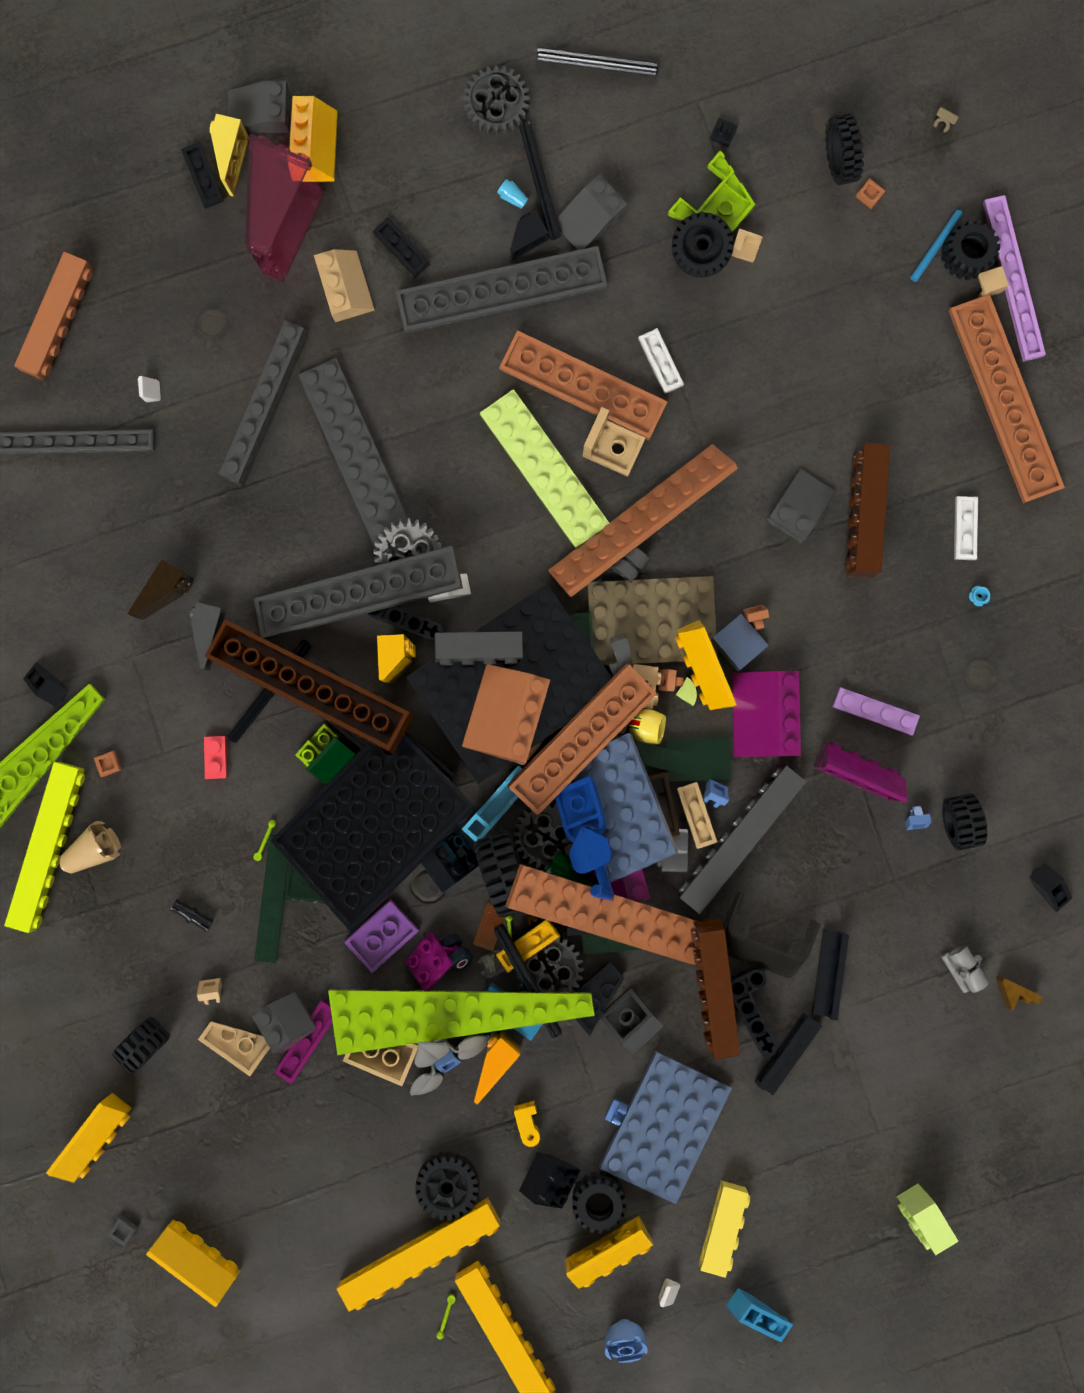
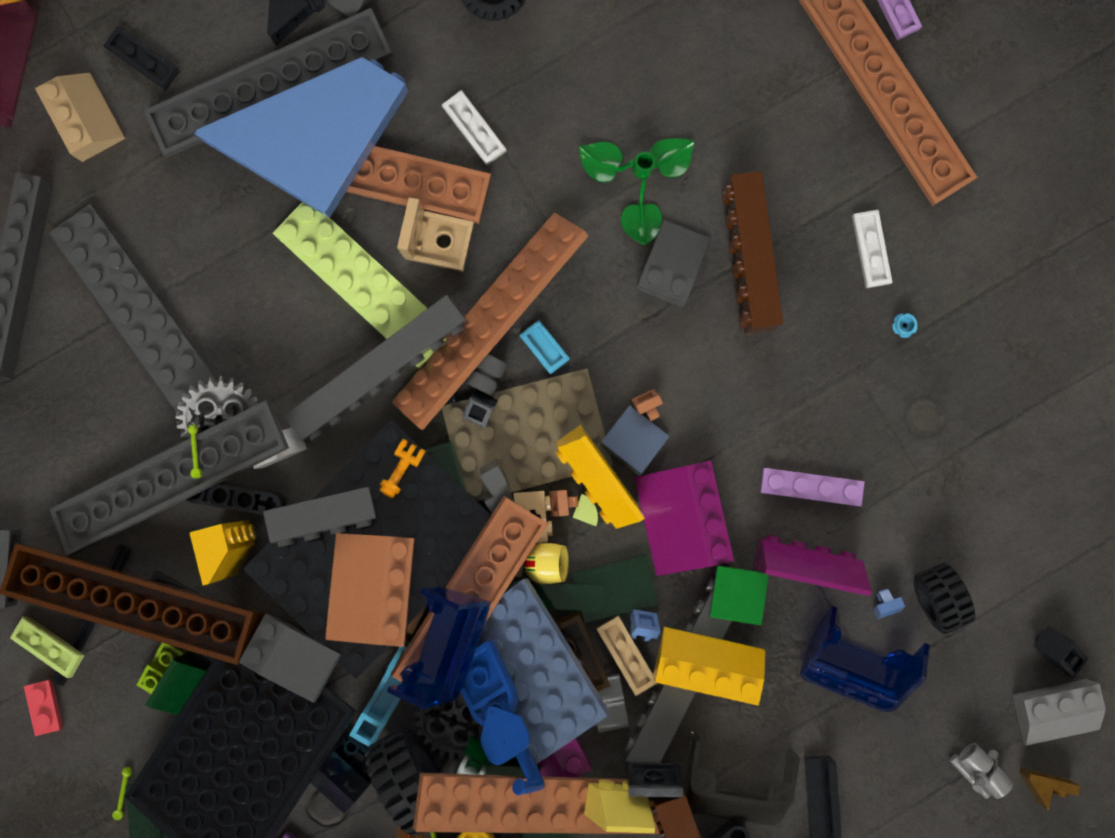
camera: 15 degrees left, 0 degrees up
none -> yellowish green tile [10,616,85,678]
none -> lime hinge [188,424,203,478]
none -> medium blue slope [194,57,409,218]
none -> dark grey slope [239,614,341,703]
none -> dark grey brick [284,295,469,441]
none -> light orange hinge [380,439,426,498]
none -> clear blue windscreen [387,587,490,709]
none -> black slope [462,390,498,428]
none -> medium azure tile [519,320,570,375]
none -> green plant [579,138,694,245]
none -> light yellow slope [584,779,655,833]
none -> black tile [626,762,683,797]
none -> yellow slope [653,626,765,706]
none -> green tile [709,565,769,625]
none -> clear blue windscreen [800,606,930,712]
none -> light grey slope [1013,679,1106,746]

